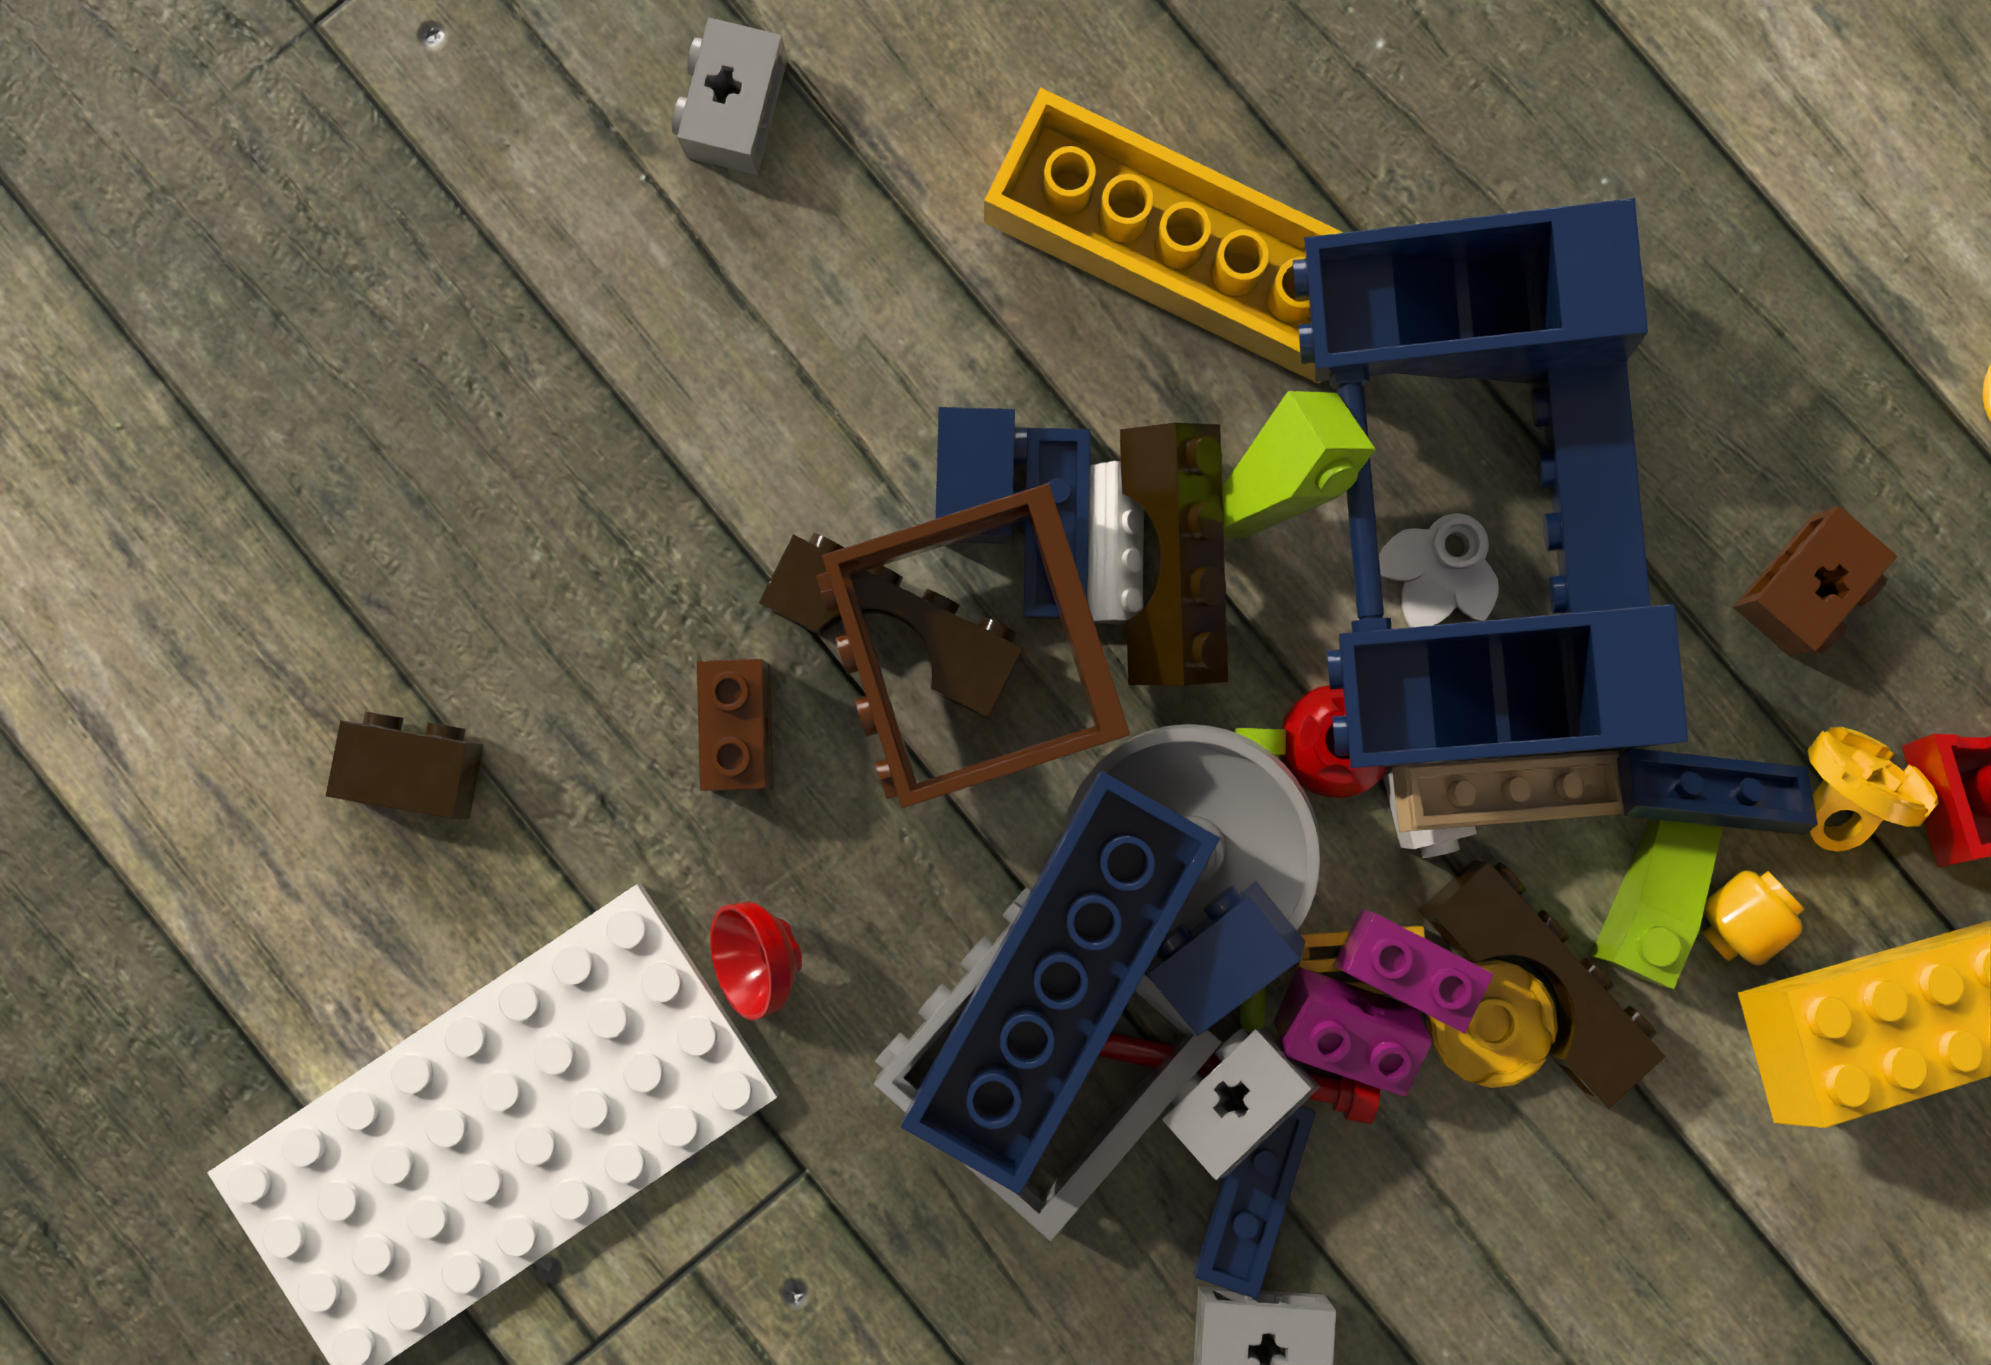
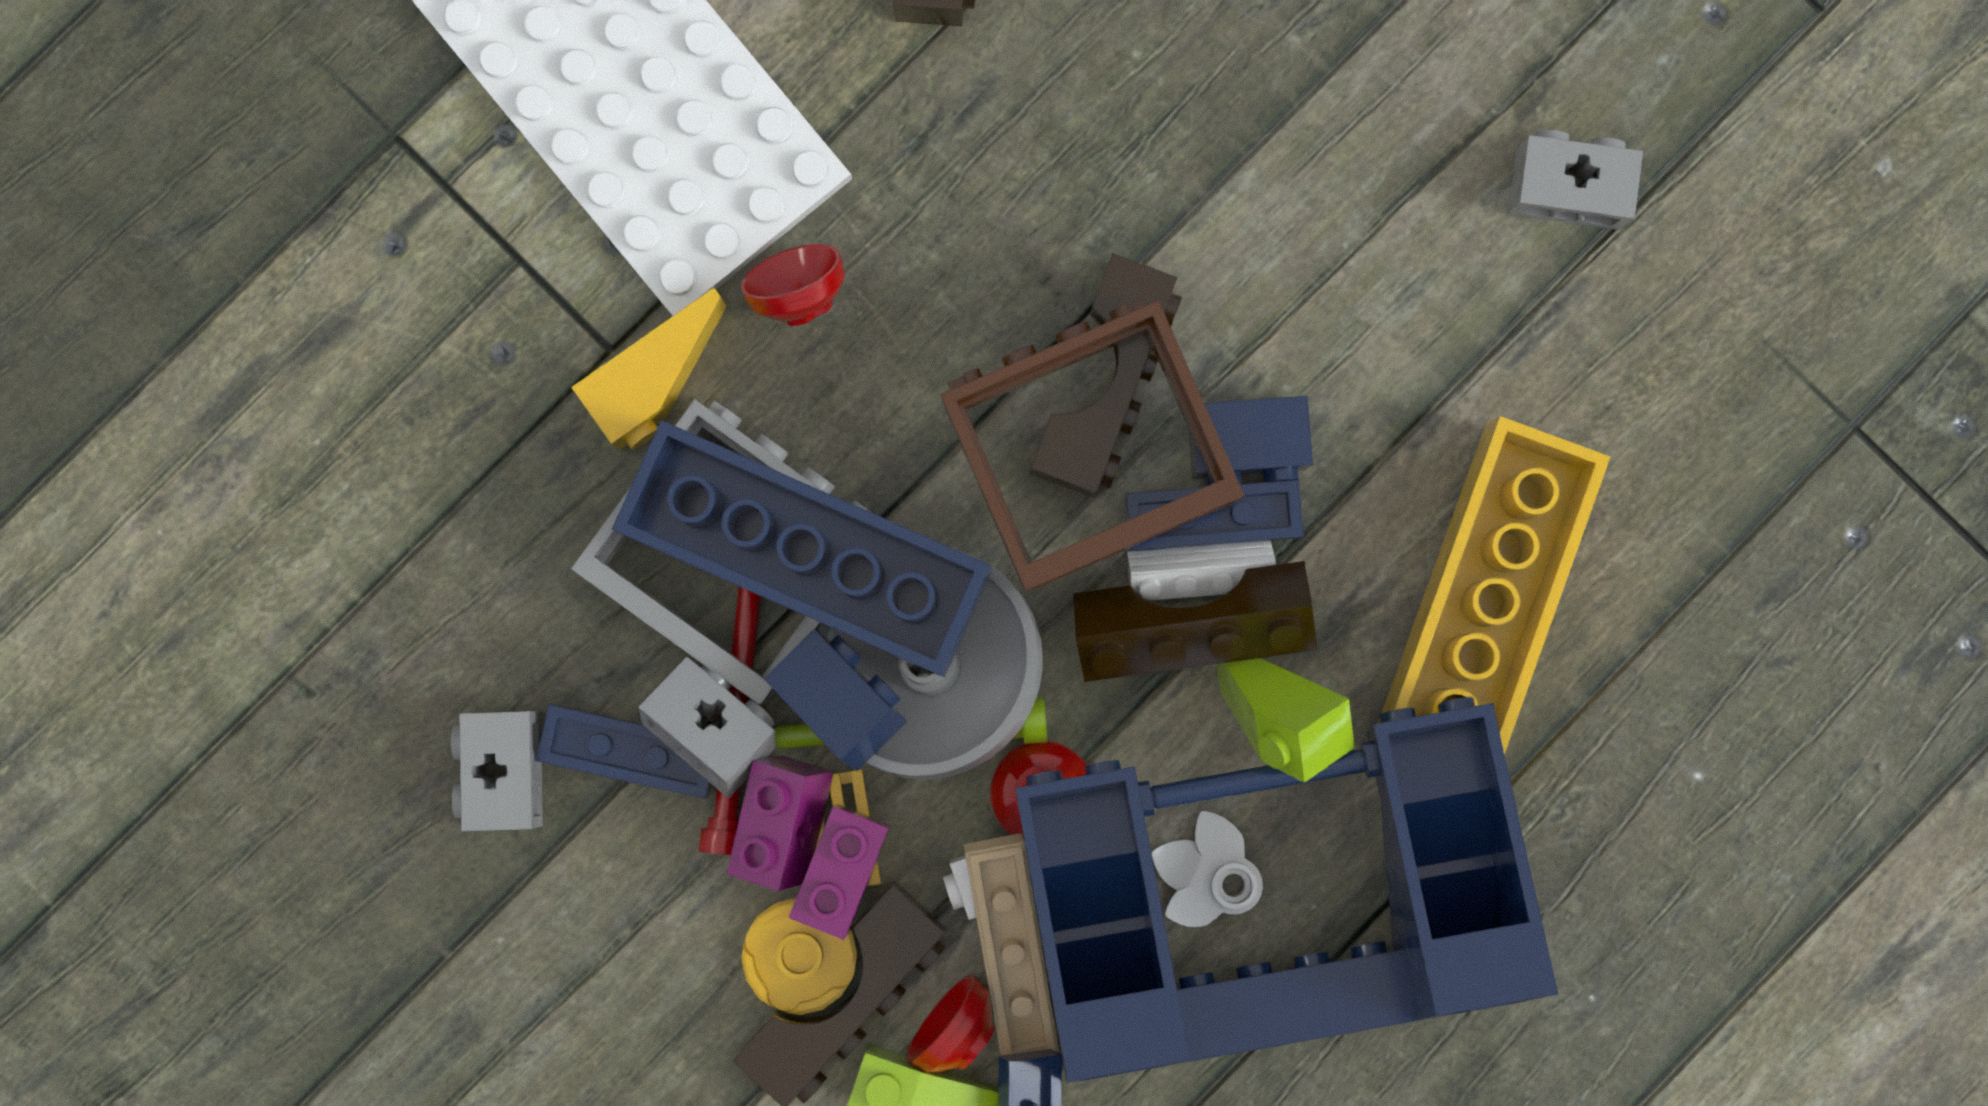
camera: 85 degrees right, 0 degrees up
reddish brown brick [697,659,774,791] -> none
none -> yellow slope [571,288,727,450]
none -> red piece [906,974,995,1073]

